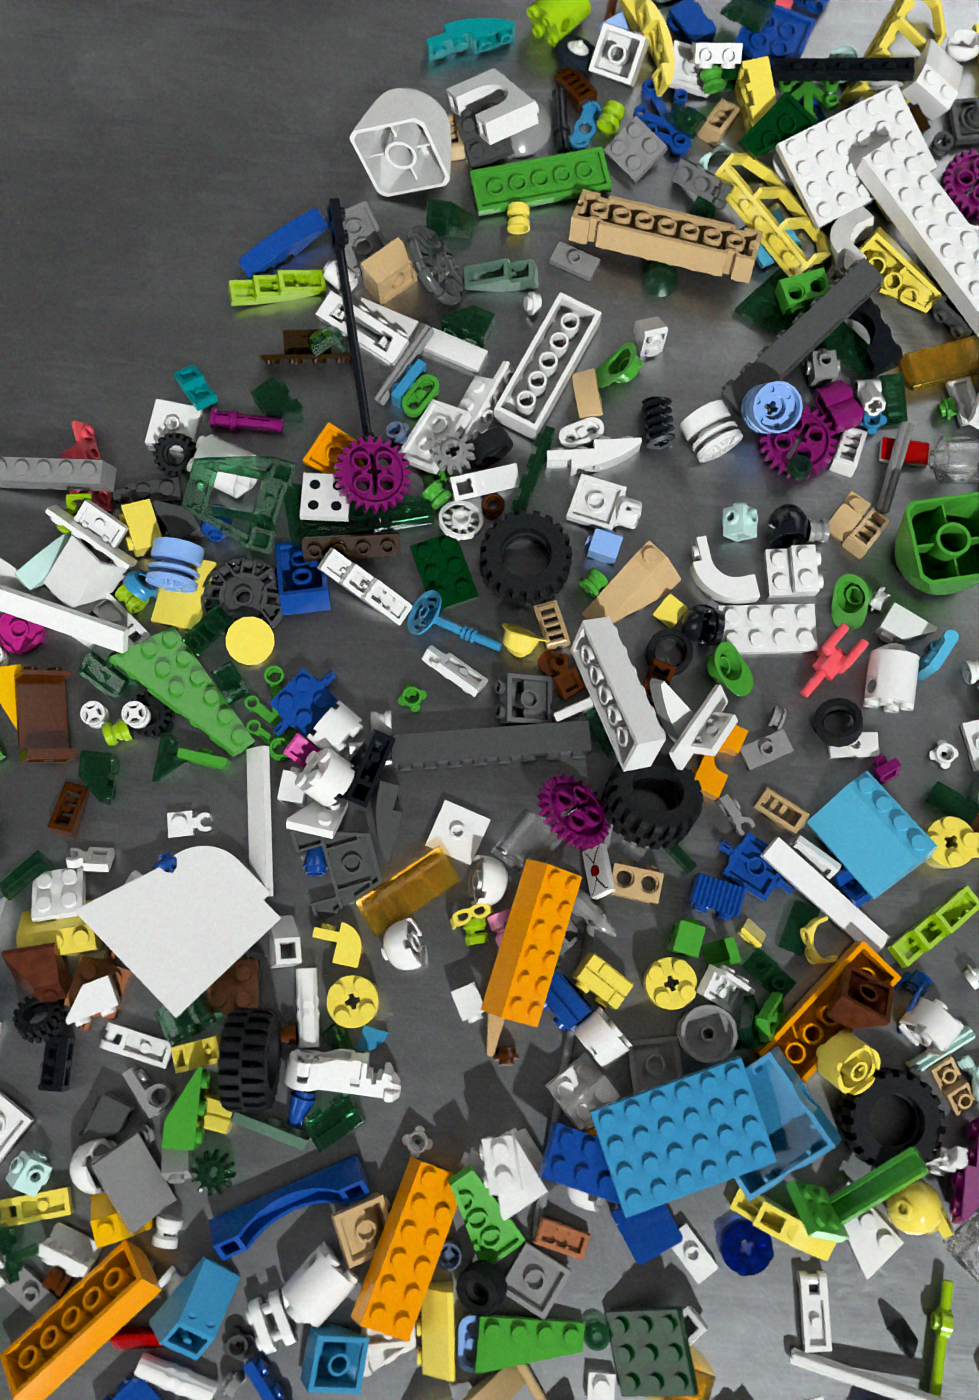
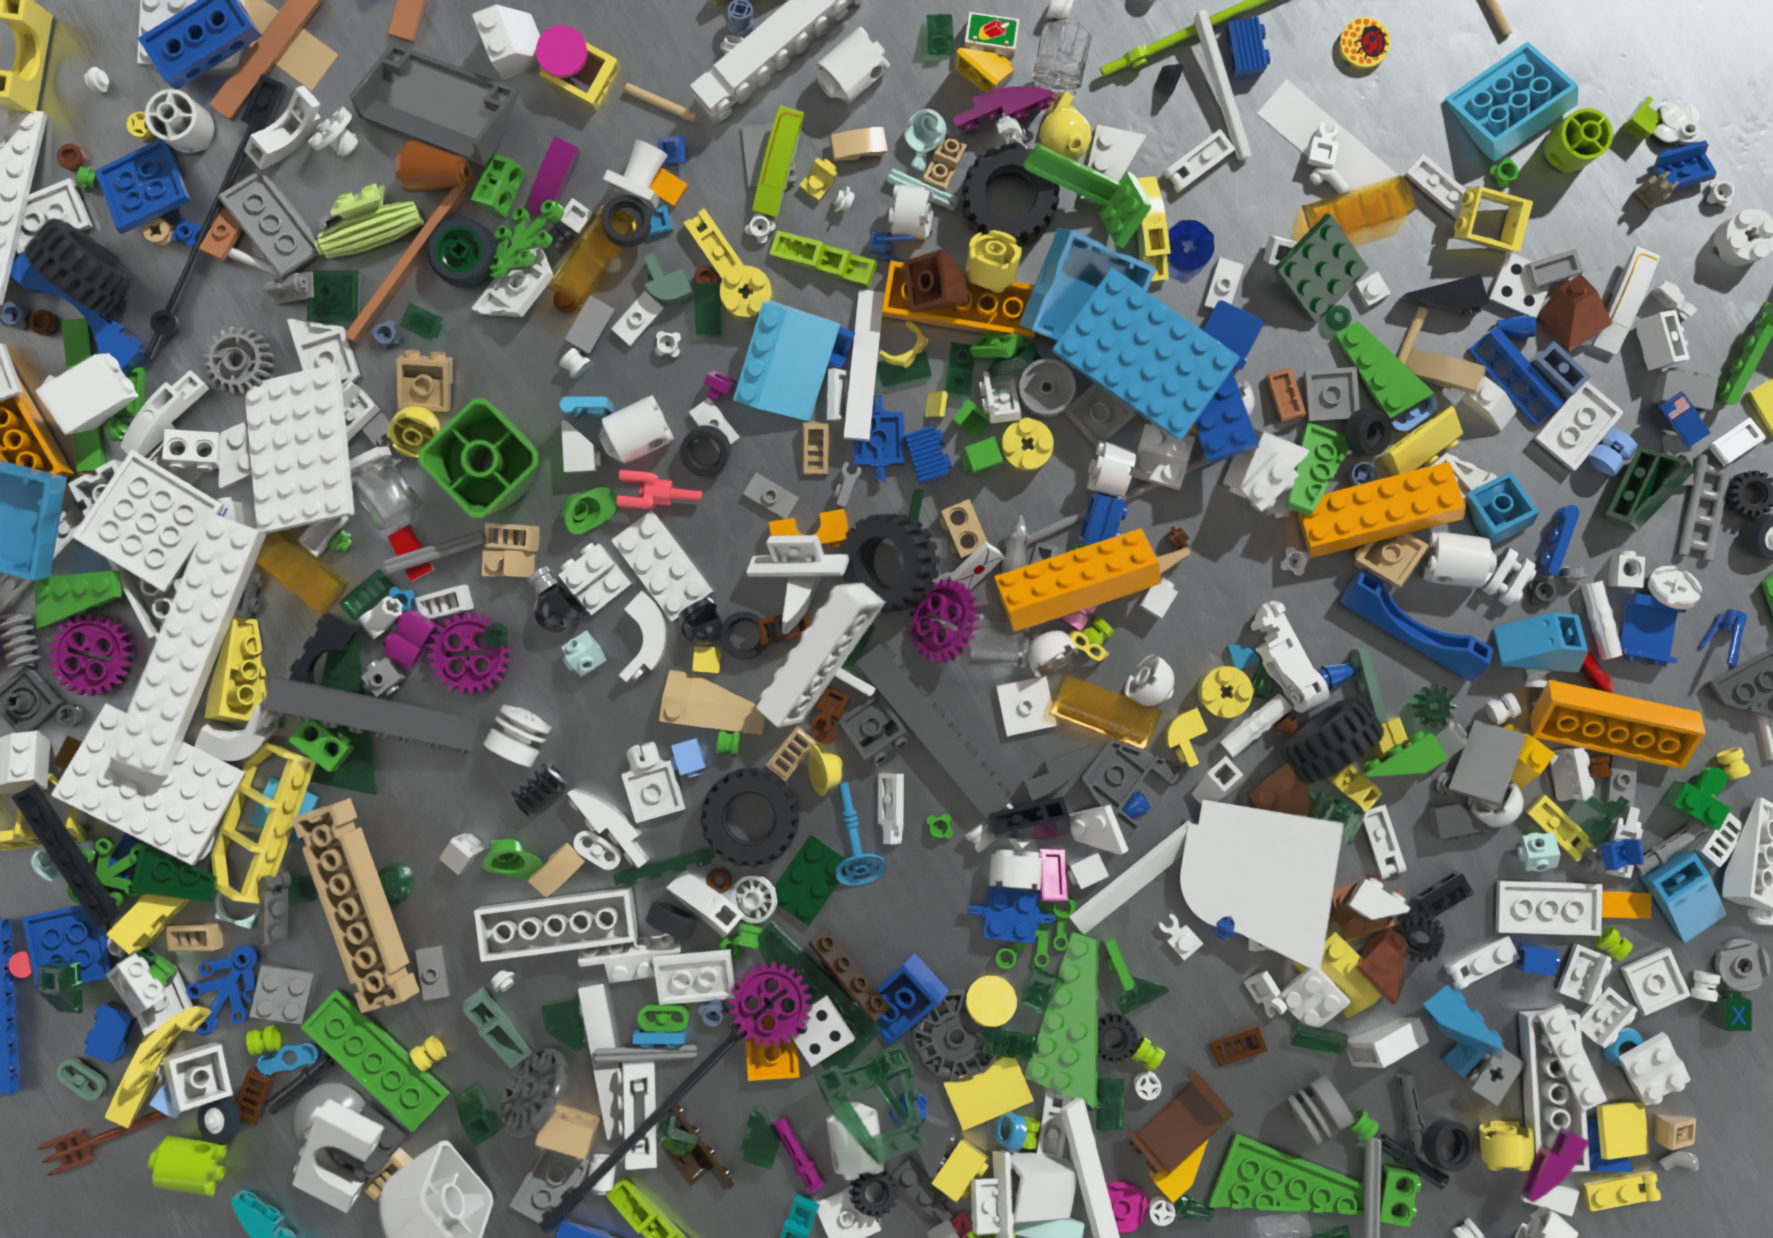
camera: 125 degrees left, 10 degrees up
clear green slope [78,750,120,805] -> none
white wheel [121,701,151,729] -> none
light grey plate [122,1066,176,1119] -> none
light blue wheel [145,537,205,593] -> none
white brick [295,748,355,807] -> none
clear green brick [304,1093,366,1152] -> none
white slope [317,547,413,626] -> none
light grey gear [432,431,476,476] -> none
light yellow brick [571,952,633,1010] -> none
clear green plate [664,102,707,139] -> none
bright green piece [706,642,753,696] -> none
light blue wheel [741,381,803,434] -> none
light grey bush [767,706,787,730] -> none
white plate [870,586,891,613] -> none

